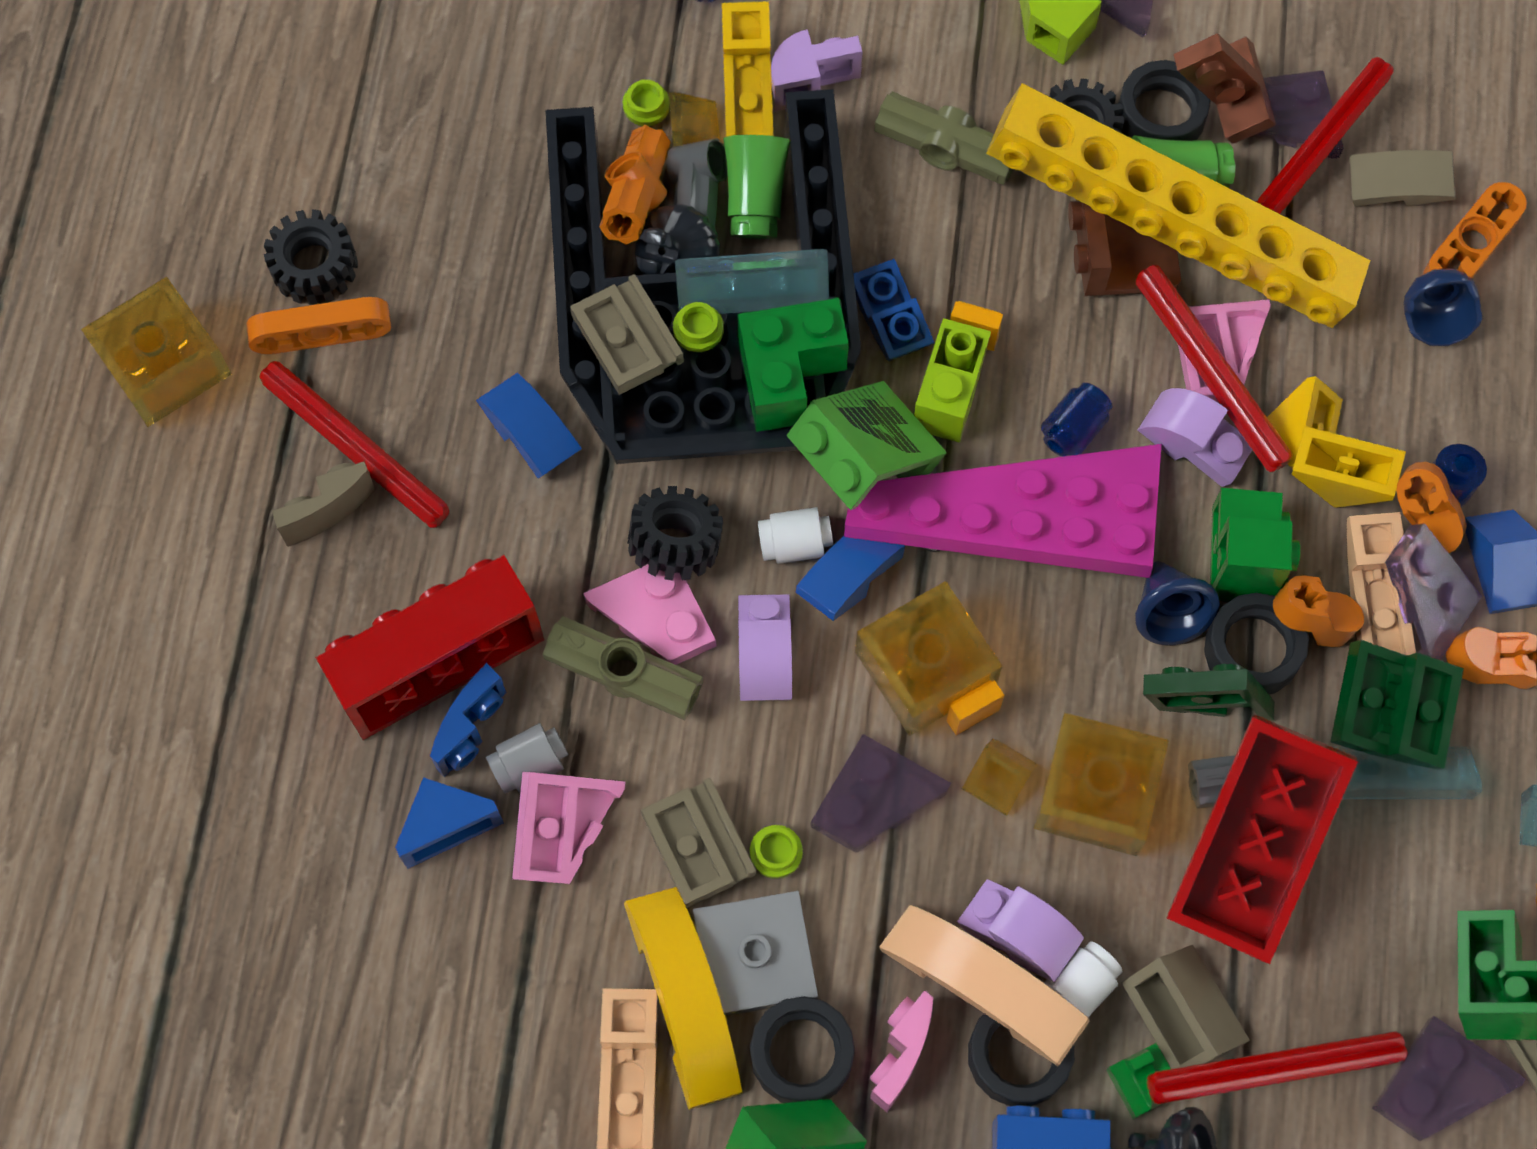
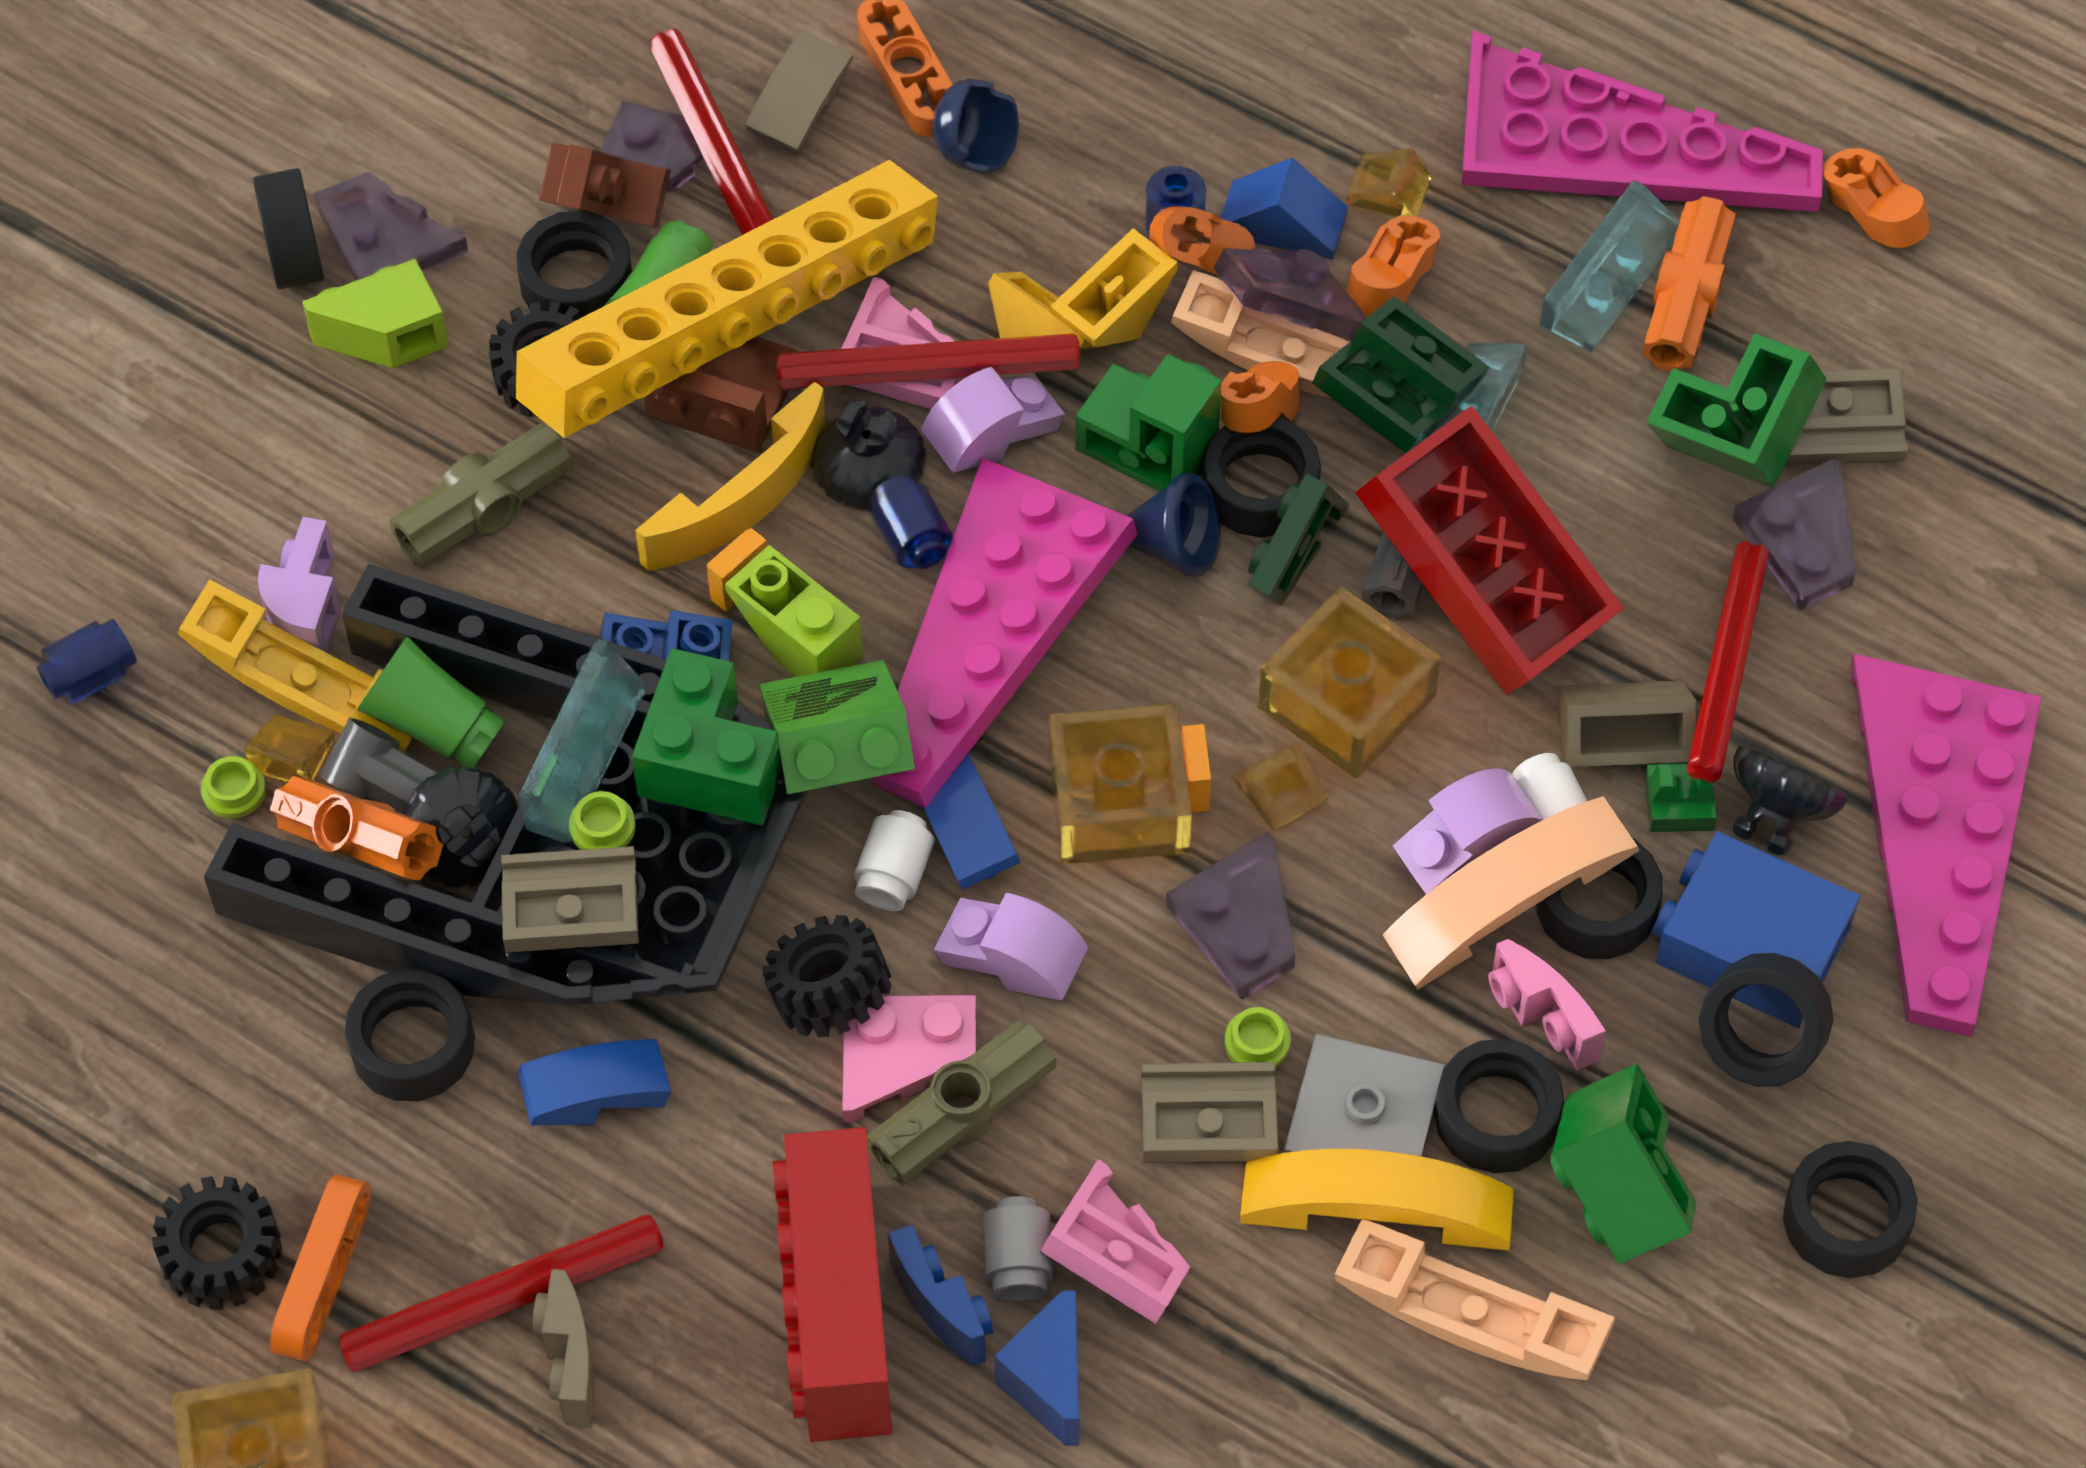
camera: 65 degrees left, 10 degrees down
none -> black tyre [344,969,475,1101]
none -> yellow slope [635,382,826,571]
none -> black hair [811,401,927,510]

